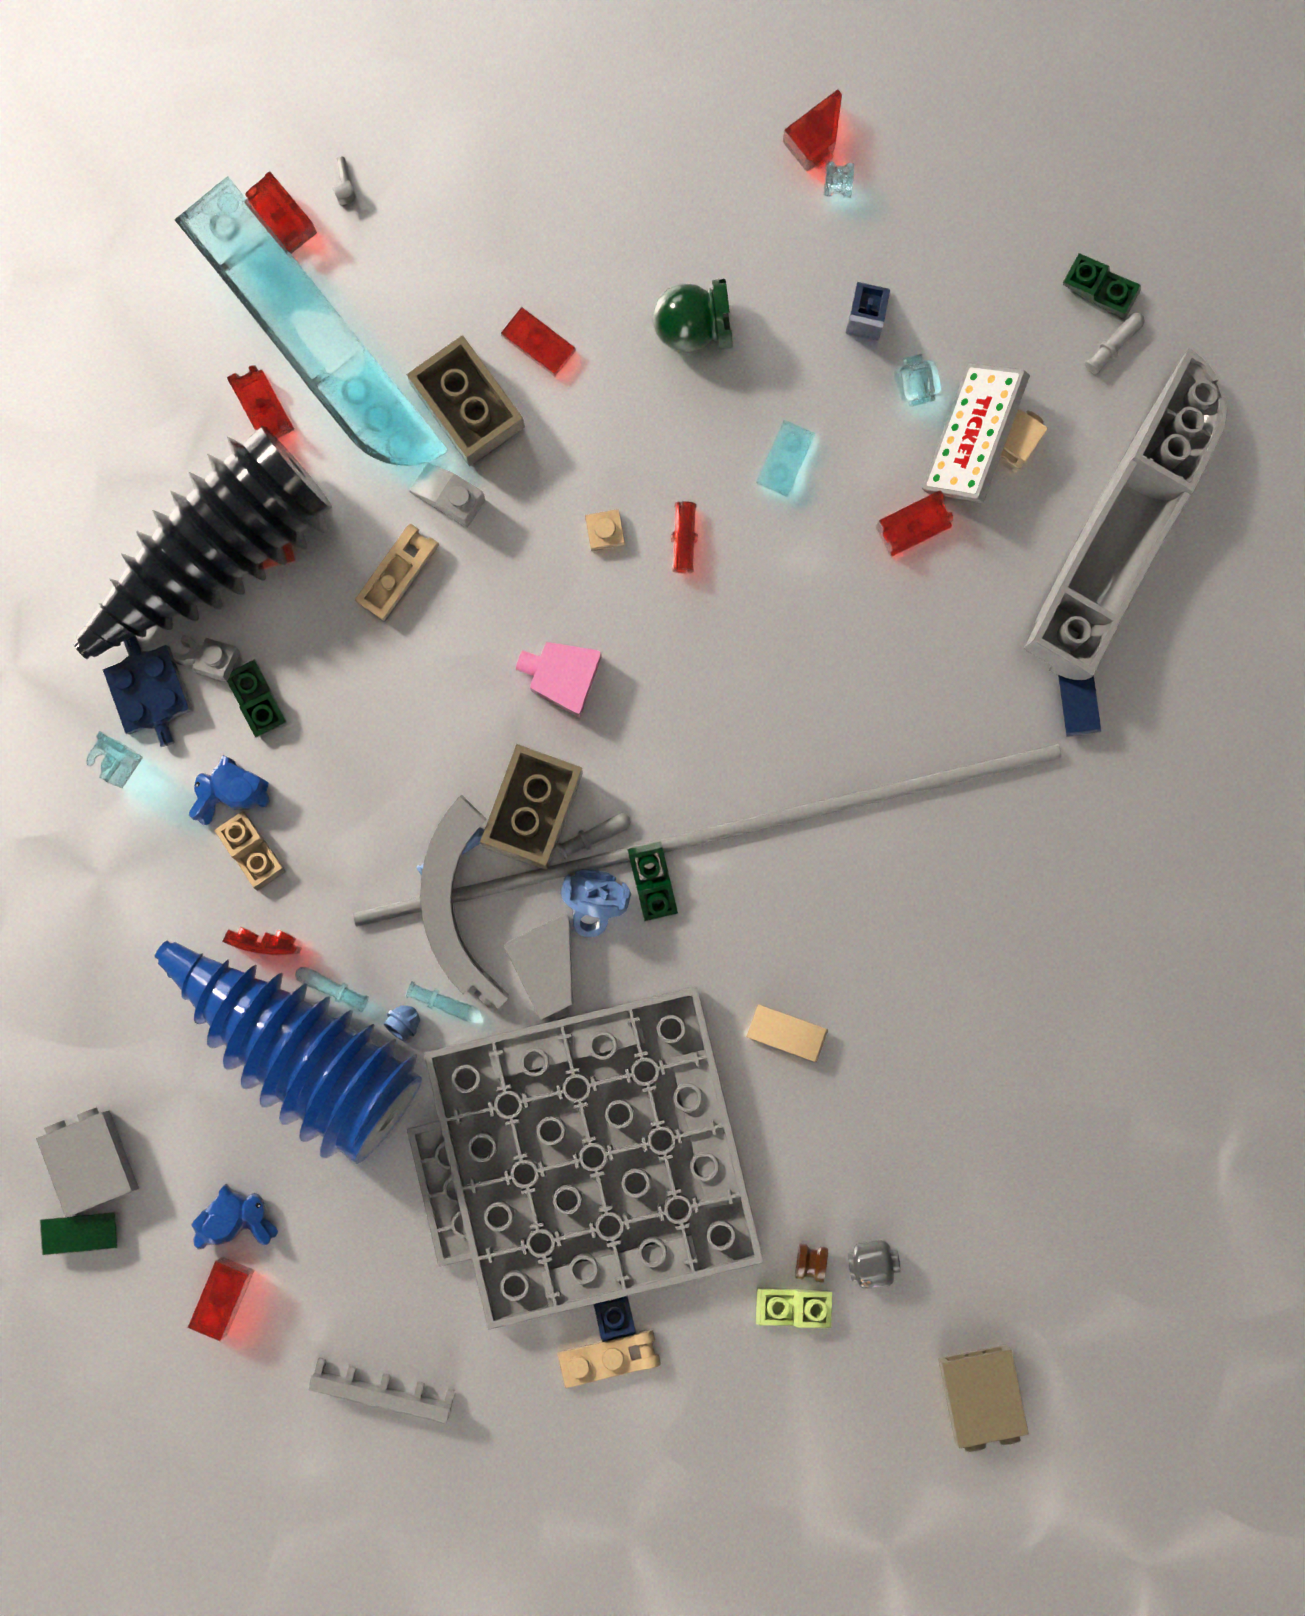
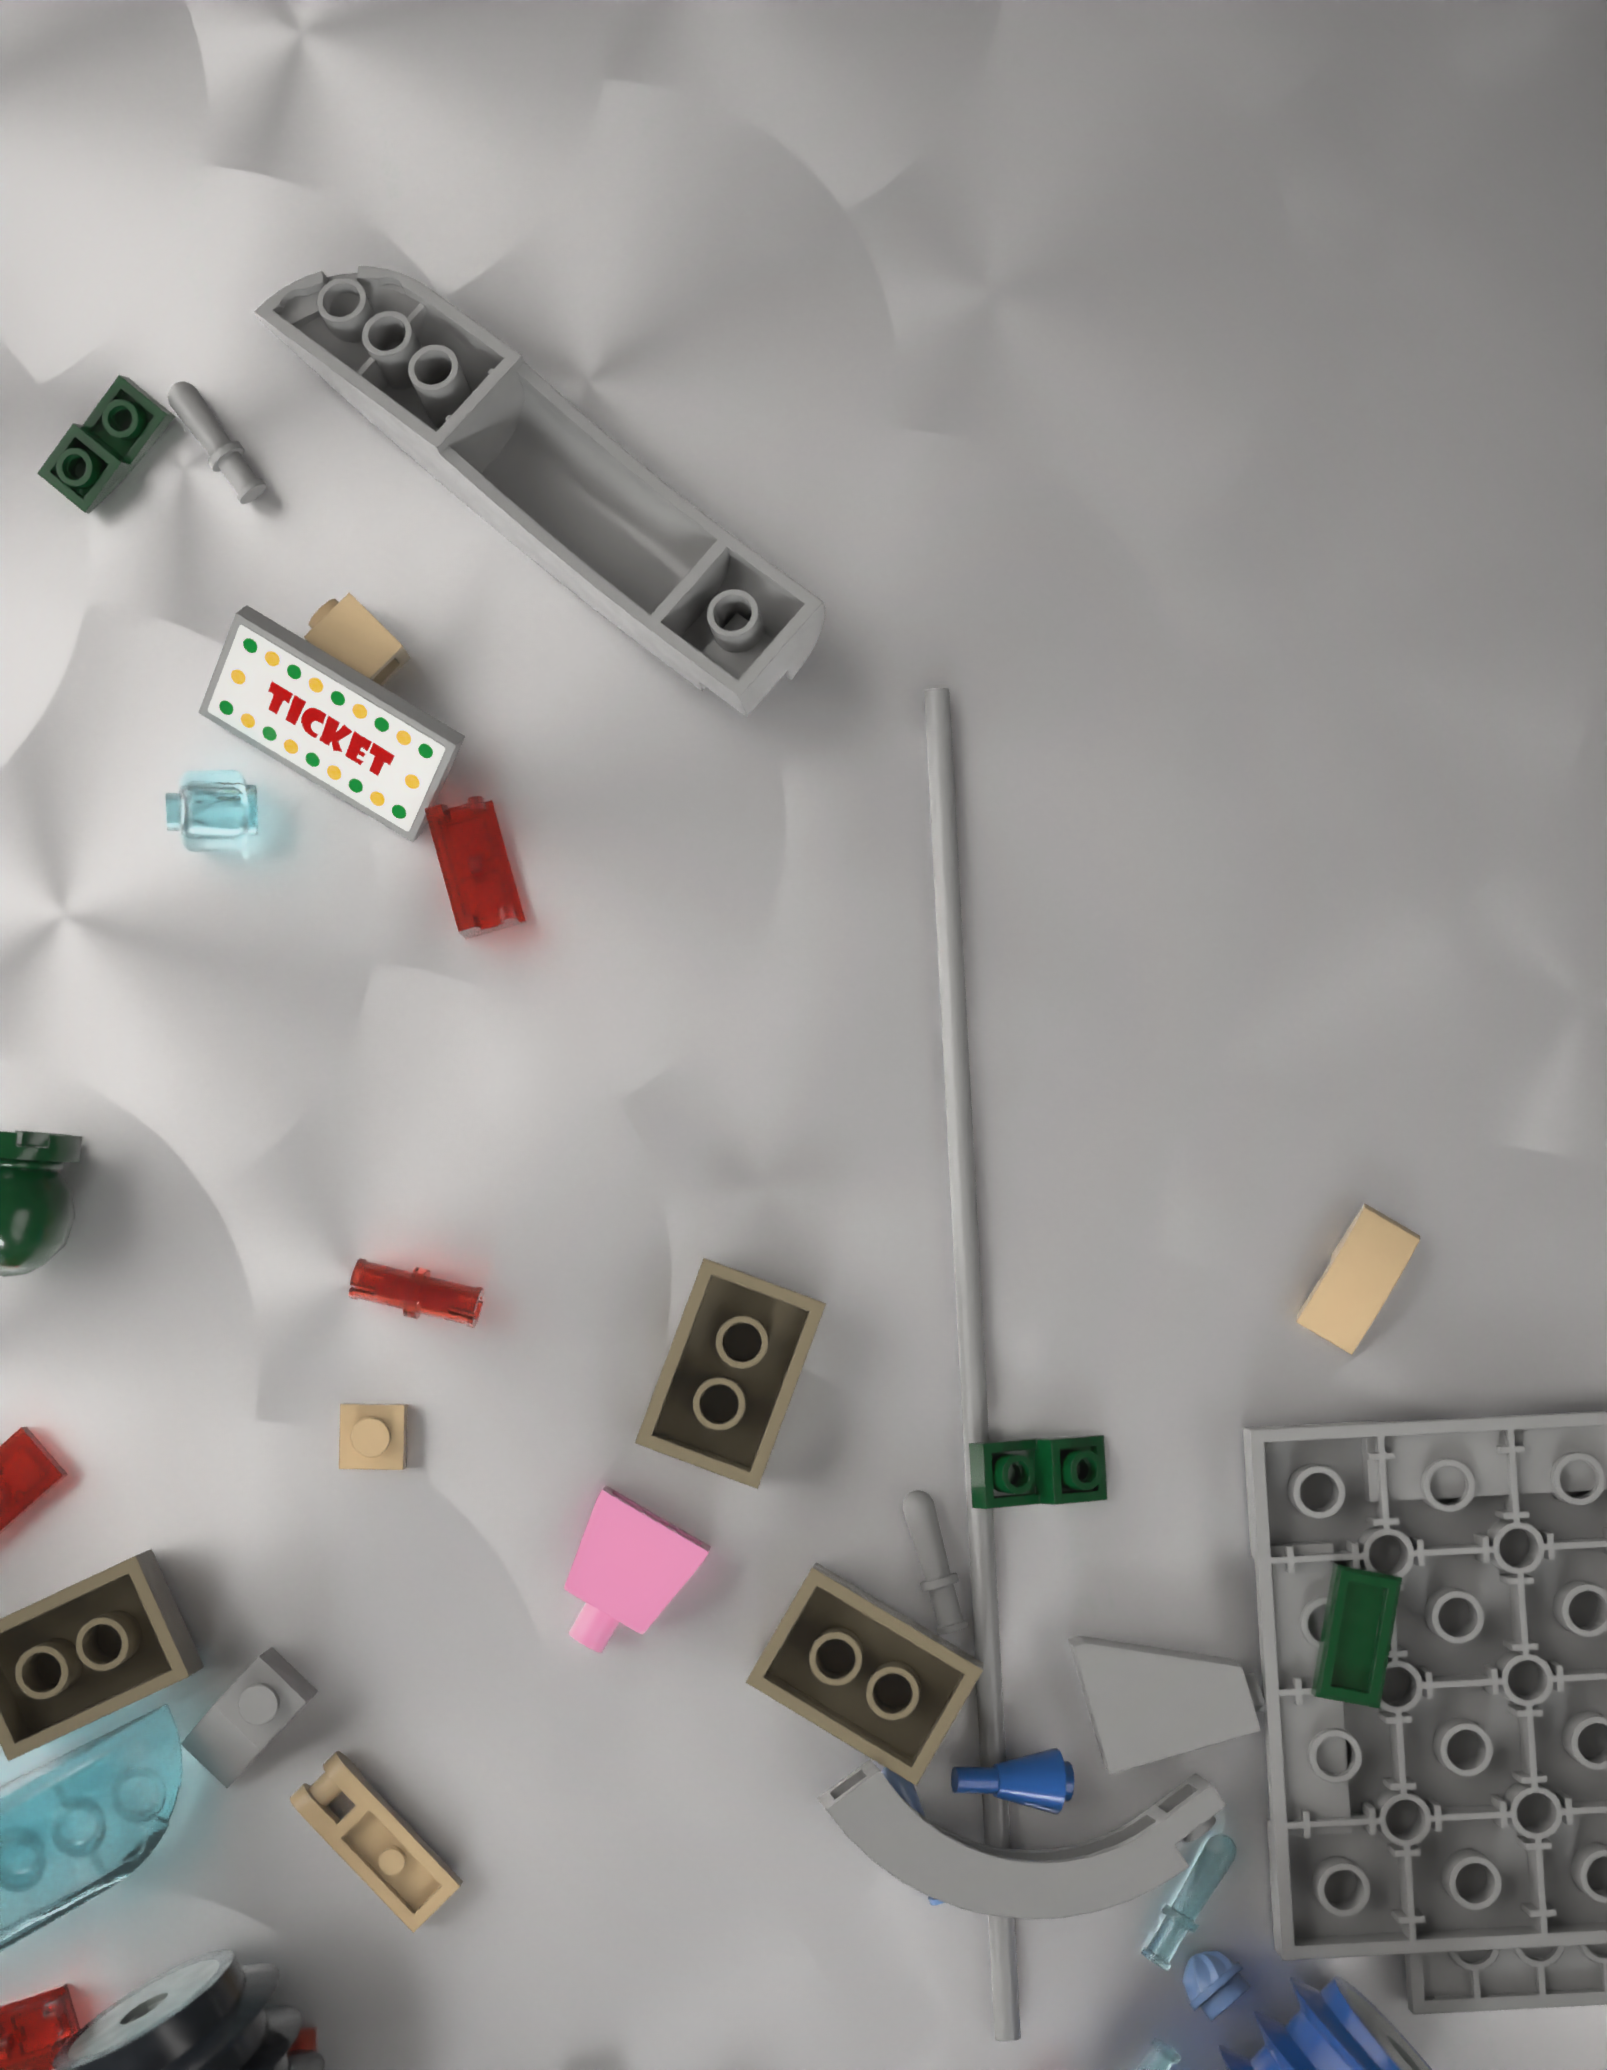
camera: 80 degrees left, 0 degrees up
medium blue tile [560,869,631,937] -> none
clear light blue slope [756,420,816,497] -> none
dark blue slope [845,282,890,341] -> none
dark blue slope [1058,675,1101,737] -> none
none -> dark tan brick [635,1258,826,1489]
none -> blue cone [951,1748,1074,1815]
none -> dark green tile [1311,1563,1402,1709]

